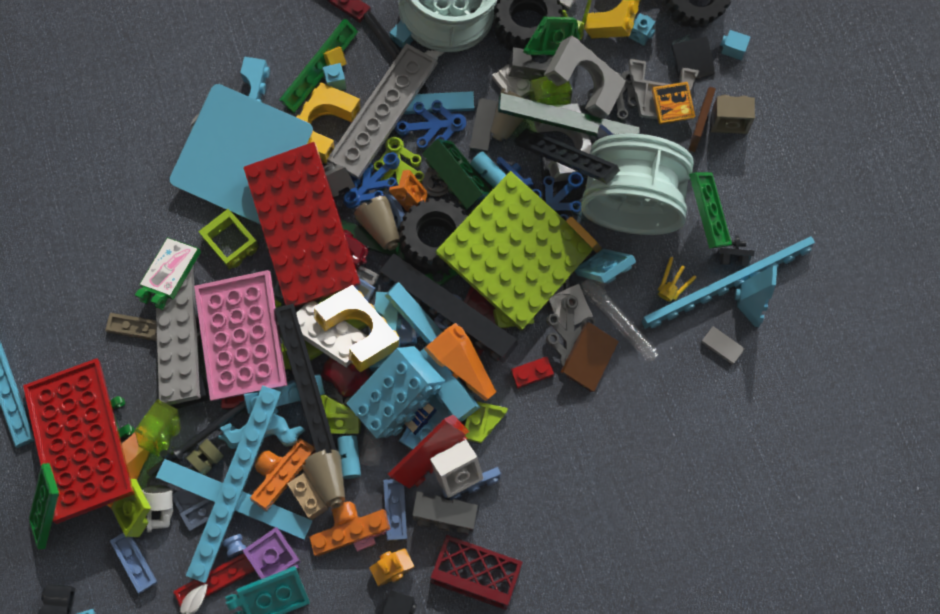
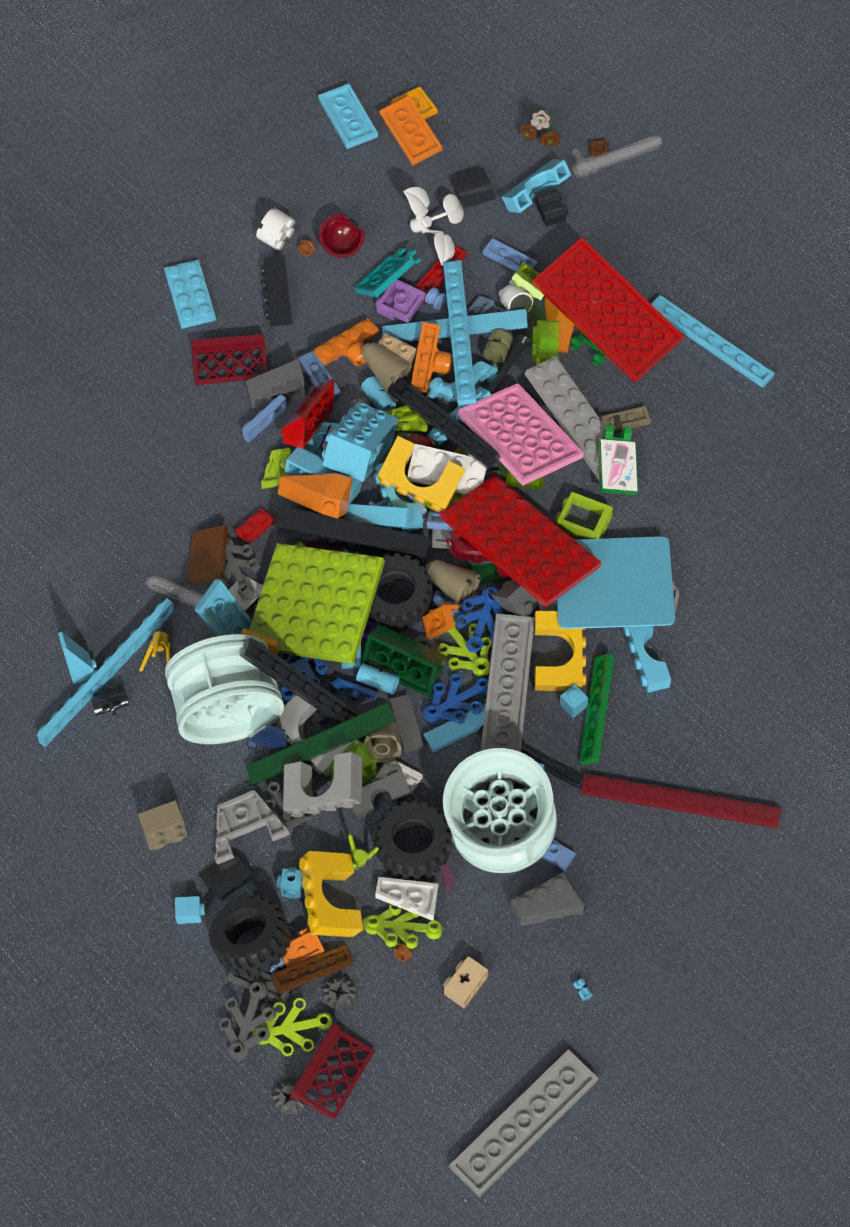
camera: 155 degrees right, 10 degrees down
green tile [28,463,59,550] -> none
yellow tile [323,47,347,66] -> none
light orange hinge [369,548,415,587] -> none
white brick [430,440,483,498] -> none
green wing [523,17,581,55] -> none
tile [651,82,695,124] -> none
reddish brown tile [689,87,716,152] -> none
green tile [689,172,732,249] -> none
light grey tile [701,326,745,365] -> none

